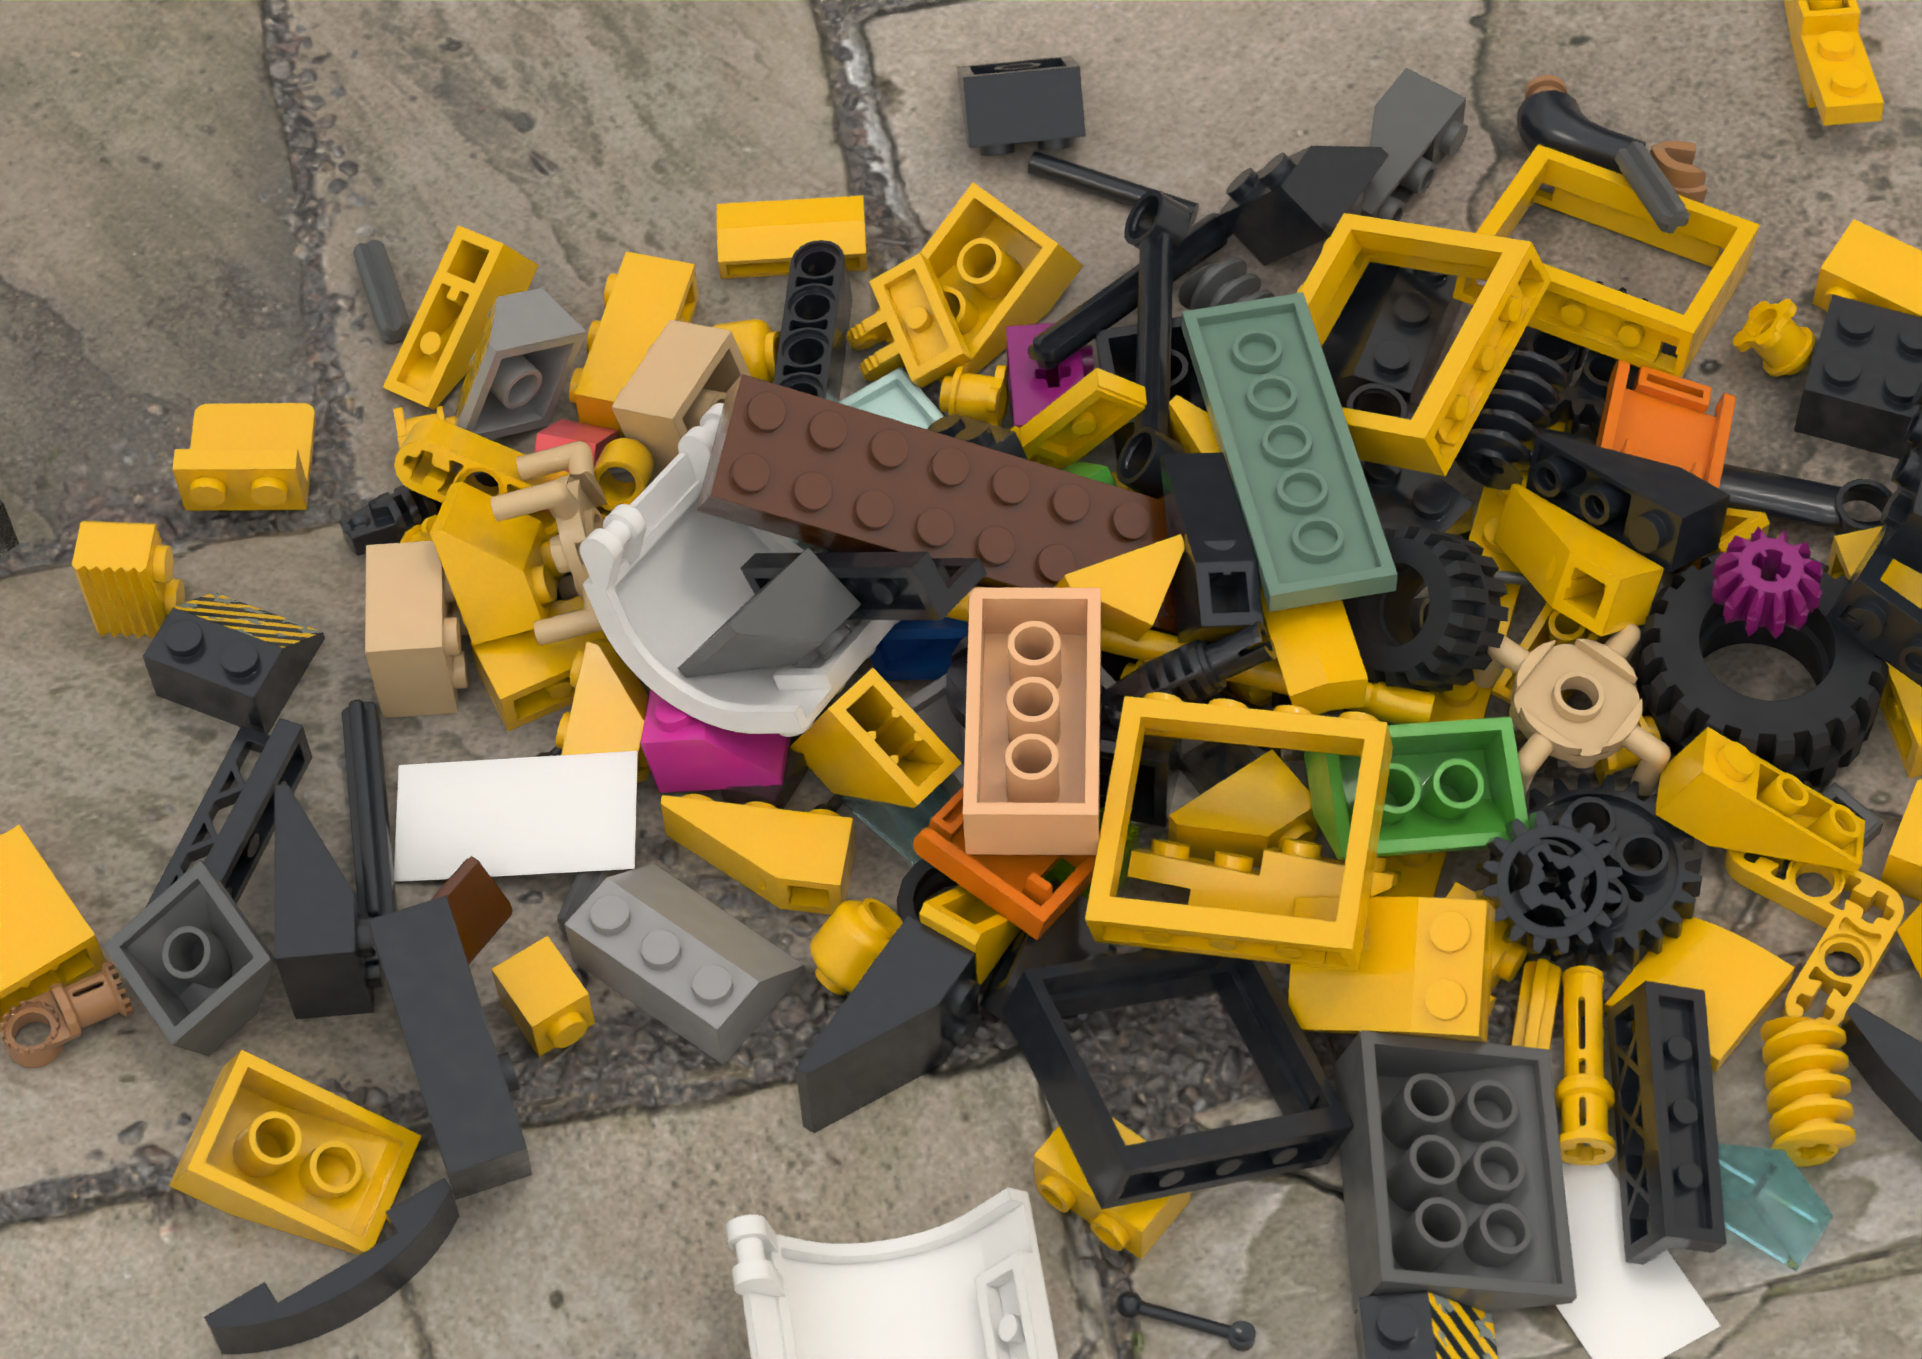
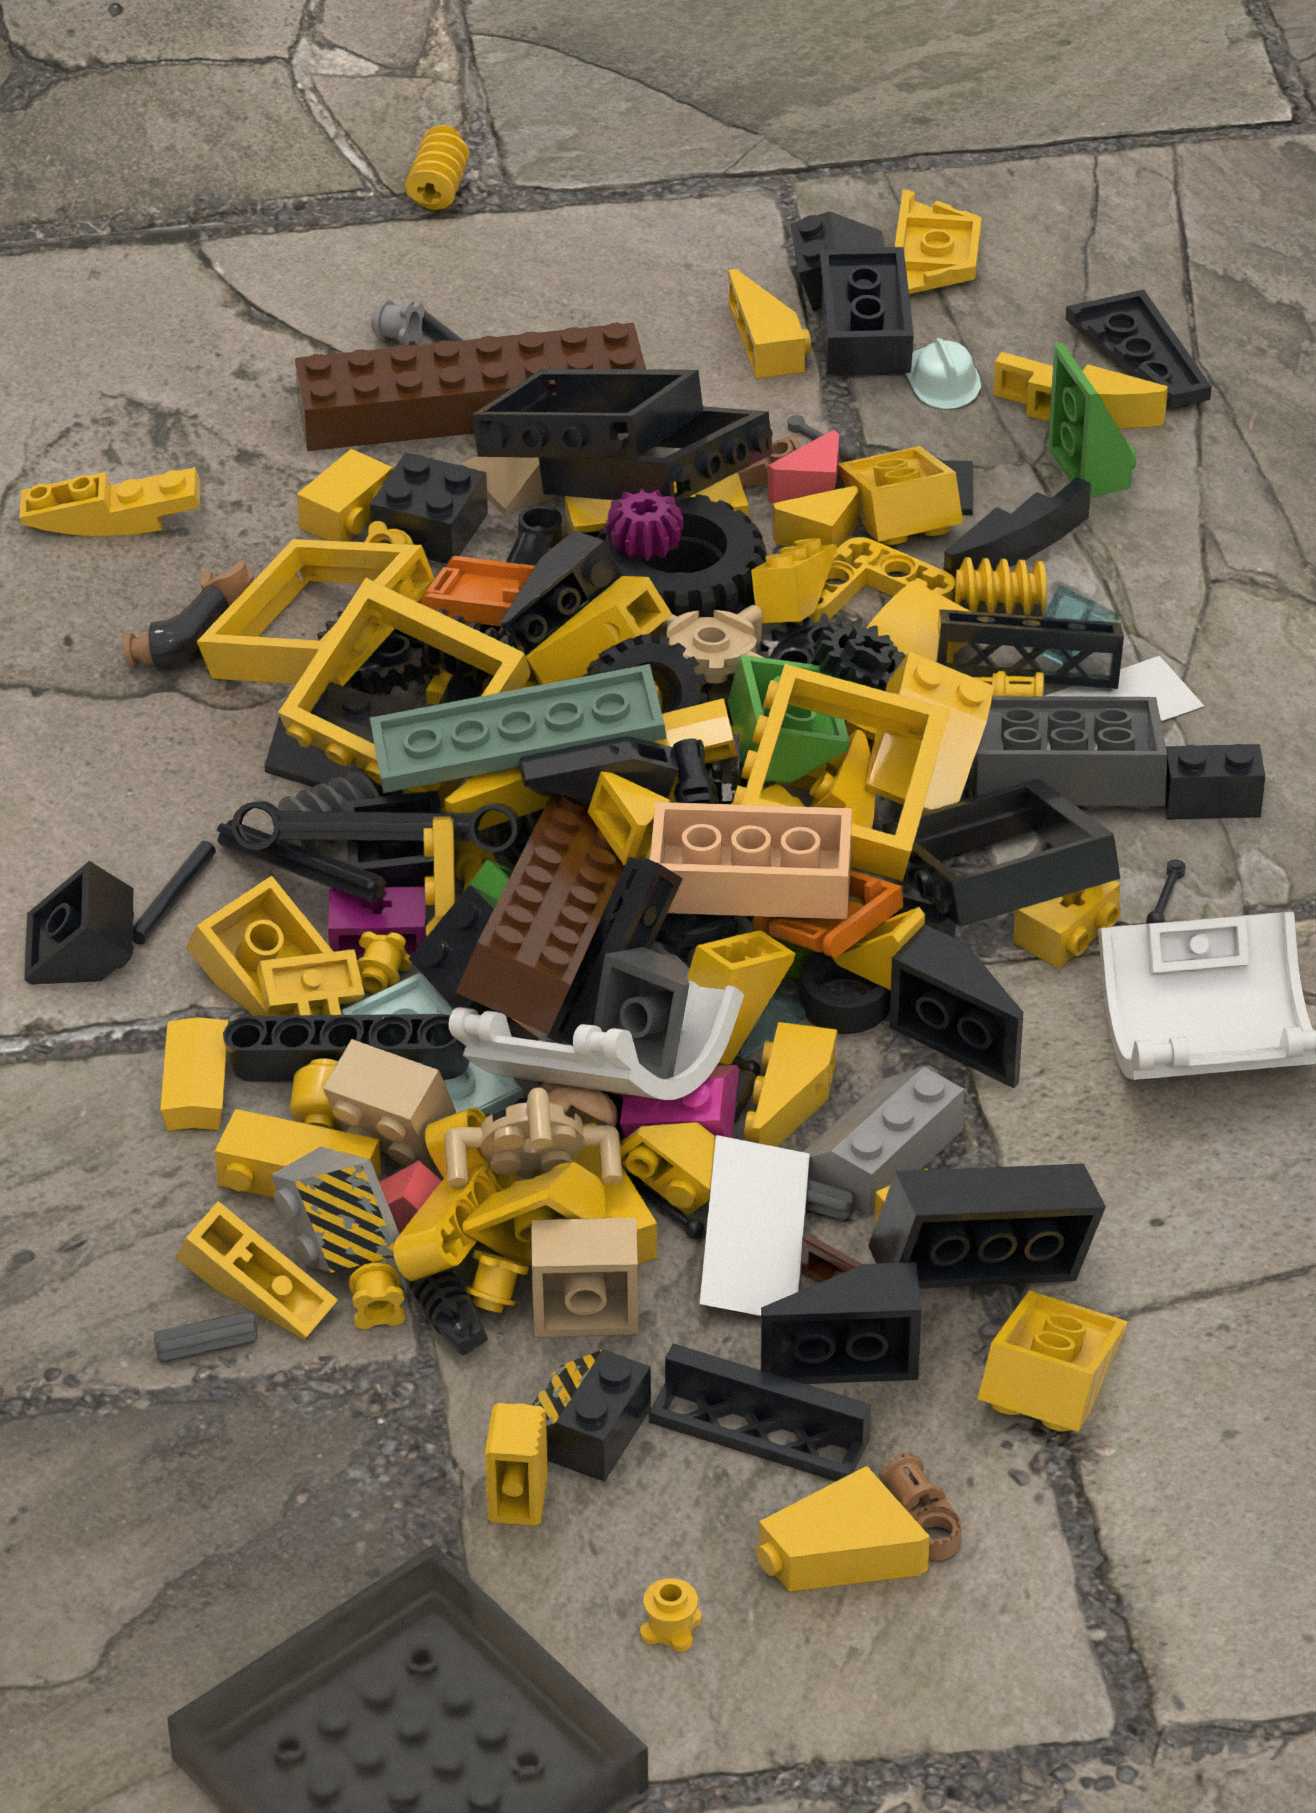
camera: 90 degrees left, 15 degrees down
dark grey slope [103,860,276,1056] -> none
yellow bracket [172,403,316,511] -> none
black slope [204,1178,459,1354] -> none
black axle [342,699,397,918] -> none
yellow head [810,898,903,996] -> none
black slope [1216,146,1389,266] -> none
dark grey slope [1361,68,1468,221] -> none
dark grey axle [1615,141,1690,233] -> none

